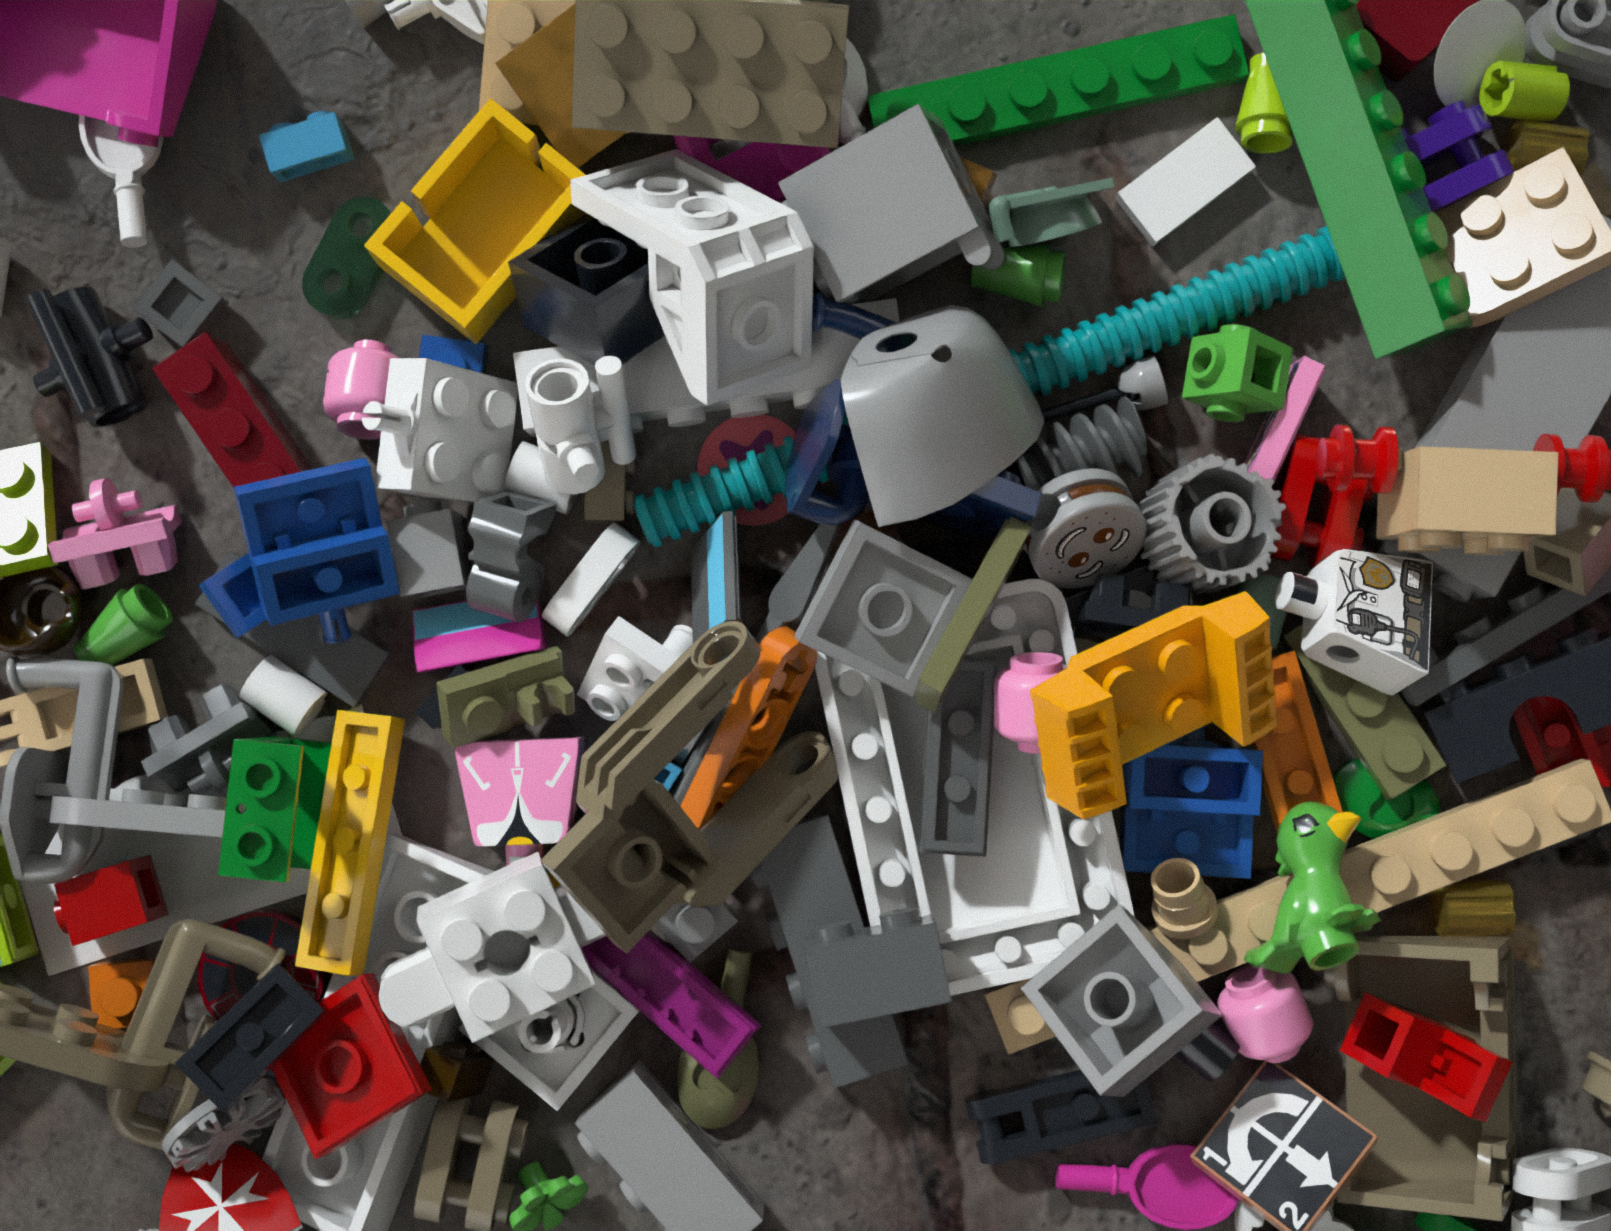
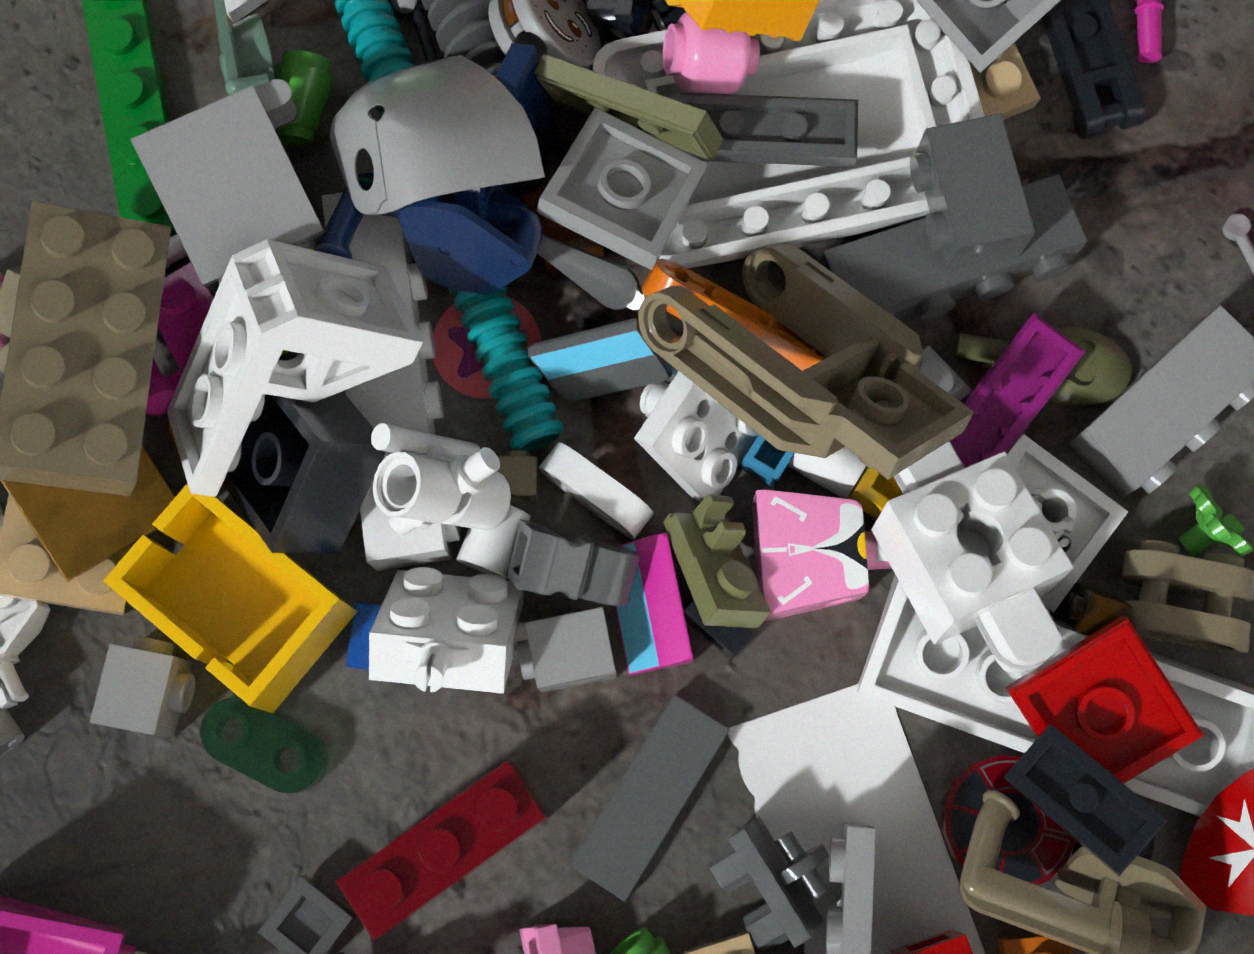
camera: 90 degrees left, 10 degrees down
light grey wheel [162,1078,286,1172] -> none
blue plate [199,553,266,639] -> none
green panel [218,736,332,883] -> none
blue plate [233,458,400,644] -> none
white piece [239,655,328,737] -> none
dark azure piece [259,111,355,182] -> none
yellow plate [295,710,405,976] -> none
bright pink head [323,340,400,440] -> none
none -> light grey brick [89,636,195,738]

